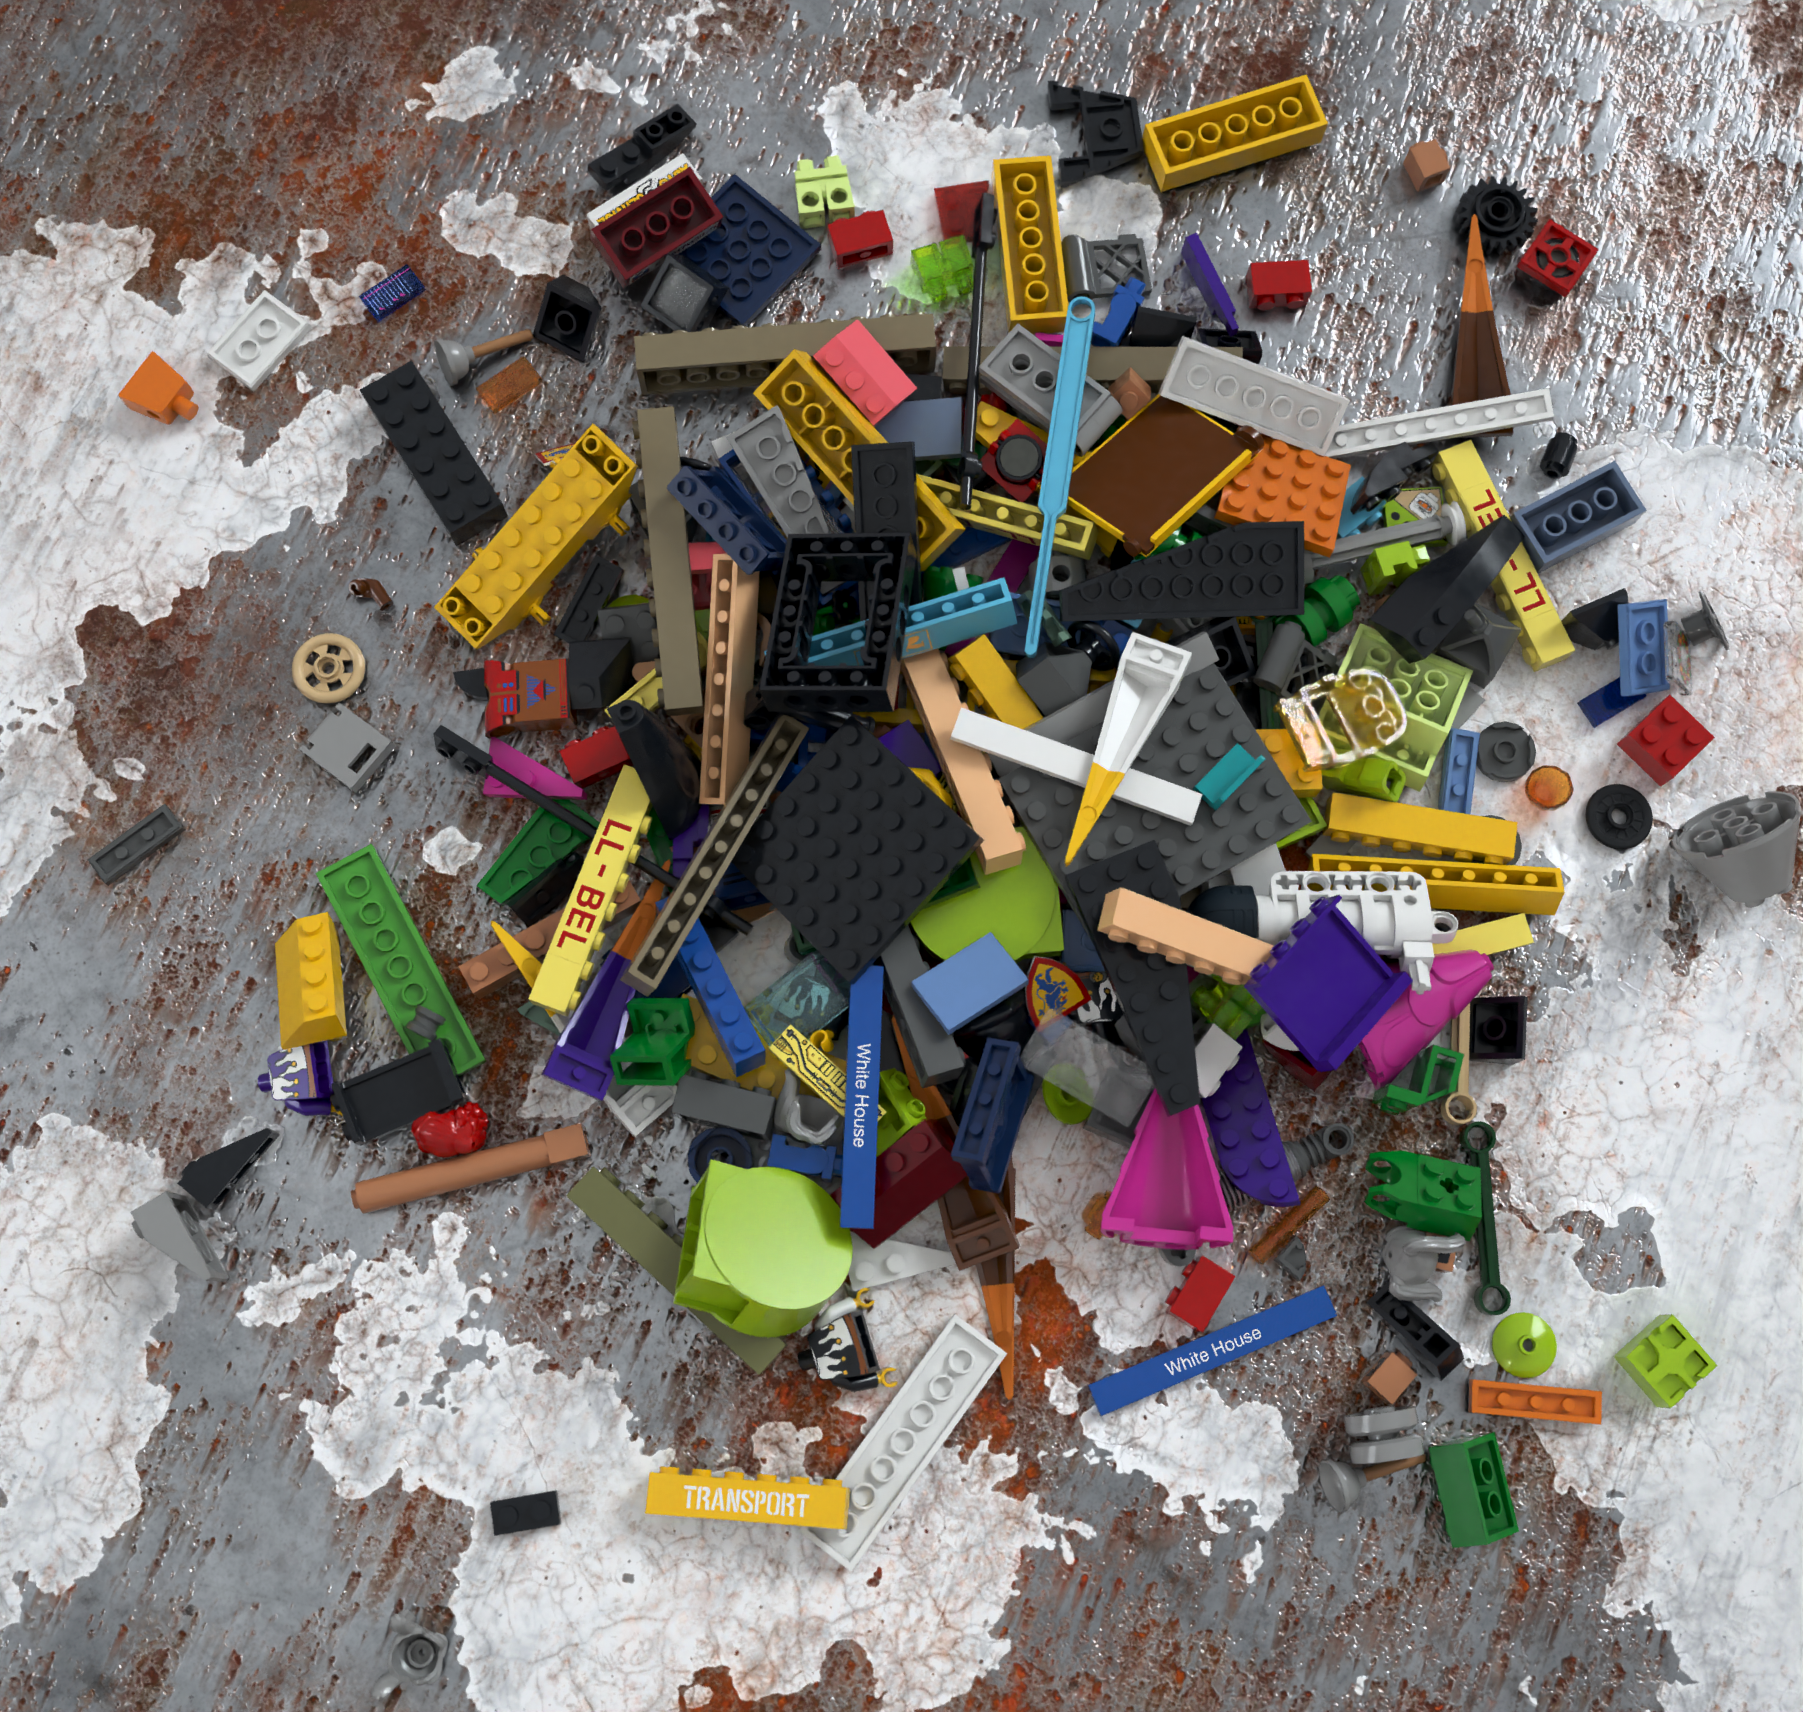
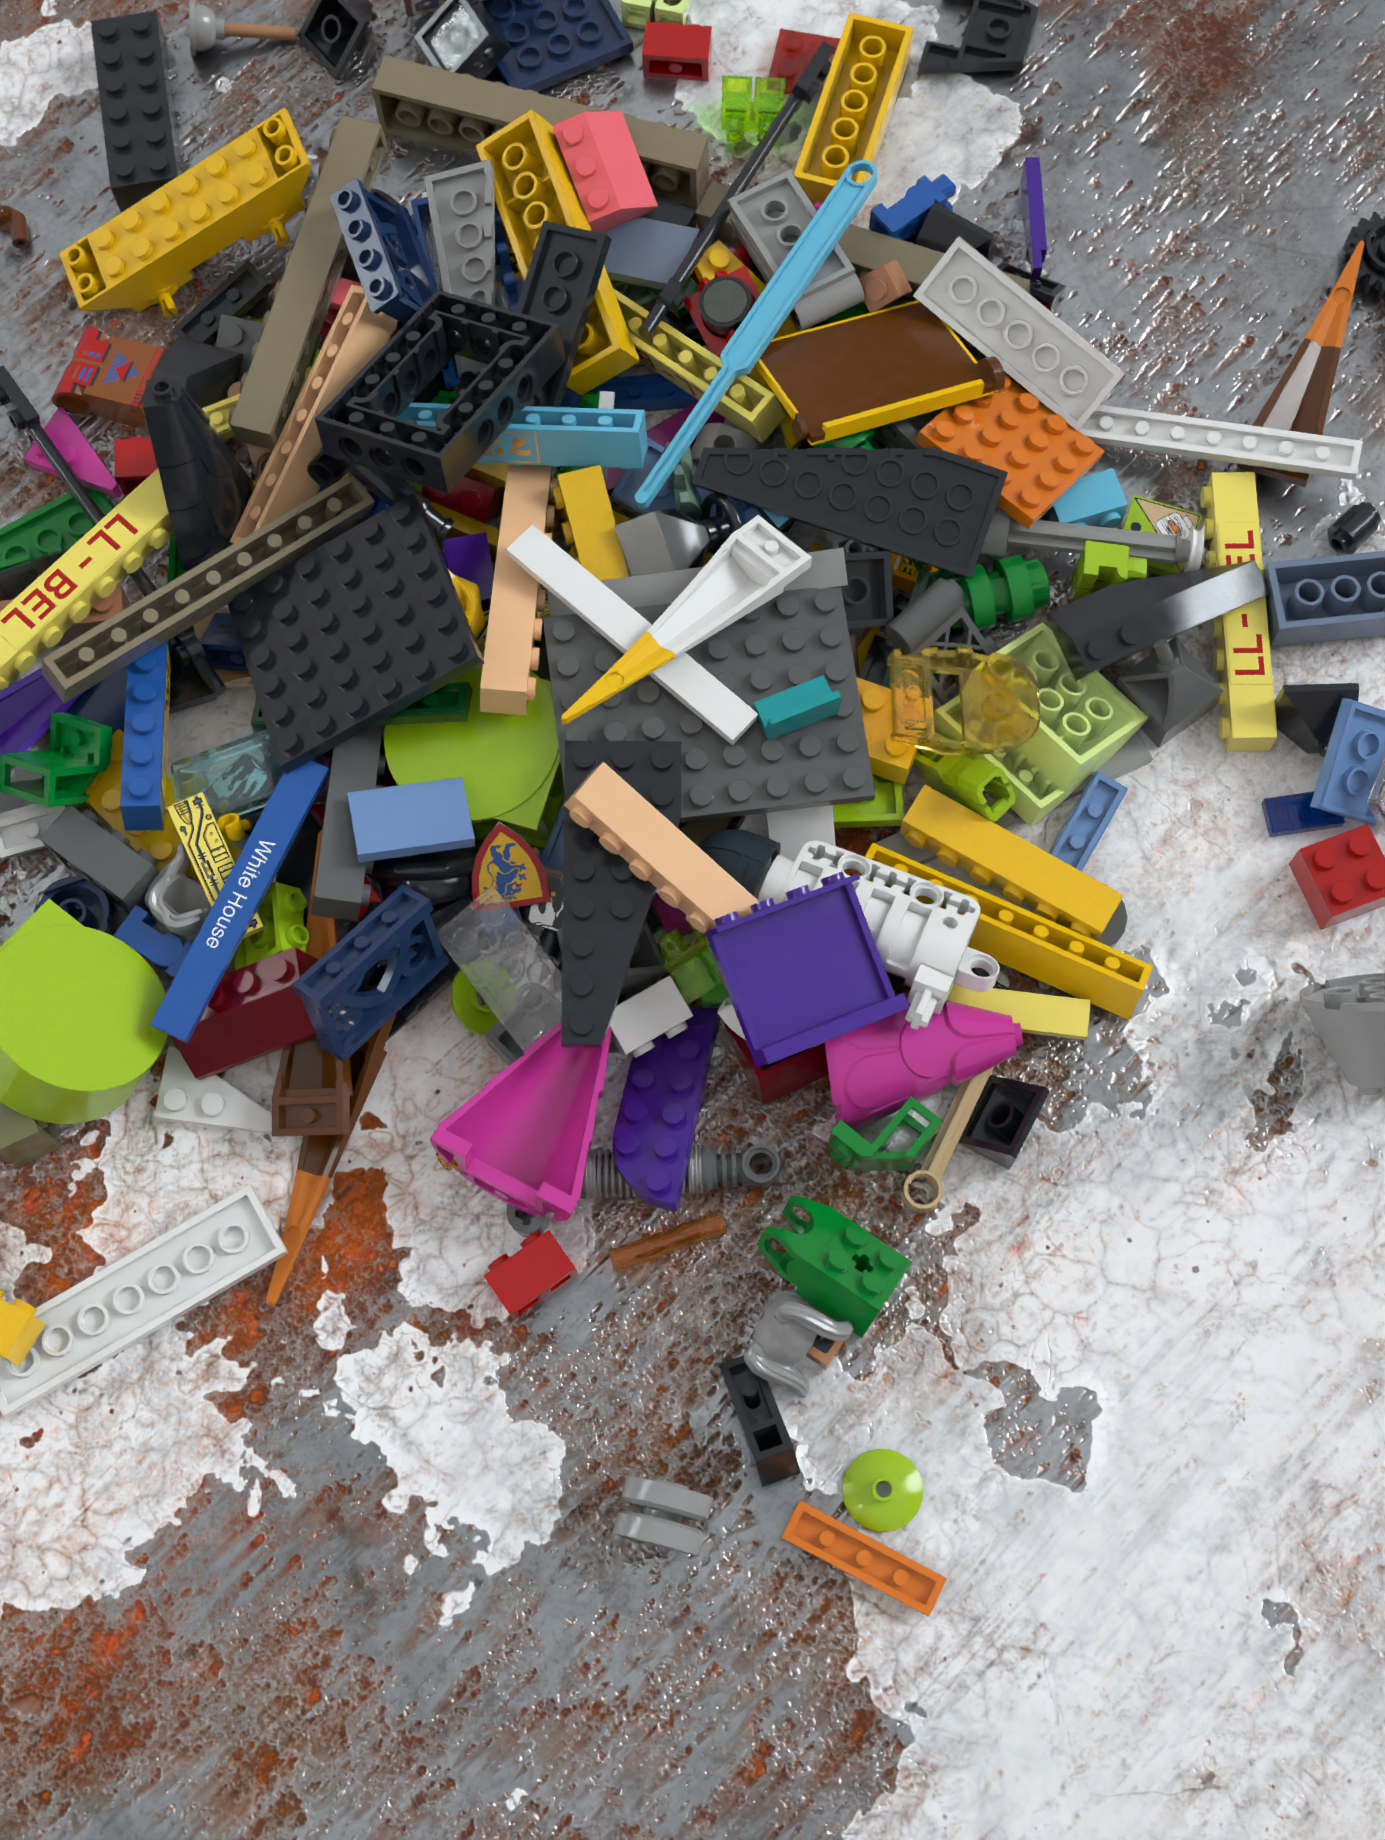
camera: 30 degrees right, 5 degrees down
black tile [453,668,489,700] -> none
clear orange tile [475,356,542,414] -> none
torso [797,1288,898,1392] -> none
dark grey piece [1061,234,1152,303] -> none
blue tile [1087,1285,1337,1416] -> none
yellow brick [1142,74,1328,192] -> none
red brick [1246,260,1312,310] -> none
dark grey tile [1273,1235,1306,1282] -> none
light grey piece [1319,1454,1426,1512] -> none
black slope [1350,442,1439,515] -> none
nougat brick [1361,1352,1417,1404] -> none
nougat brick [1403,139,1450,192] -> none
green slope [1429,1432,1519,1548] -> none
dark green piece [1459,1121,1511,1315] -> none
dark grey tile [1476,721,1536,783] -> none
clear orange hair [1525,765,1574,811] -> none
black wheel [1585,784,1653,849] -> none
lime piece [1613,1314,1718,1408] -> none

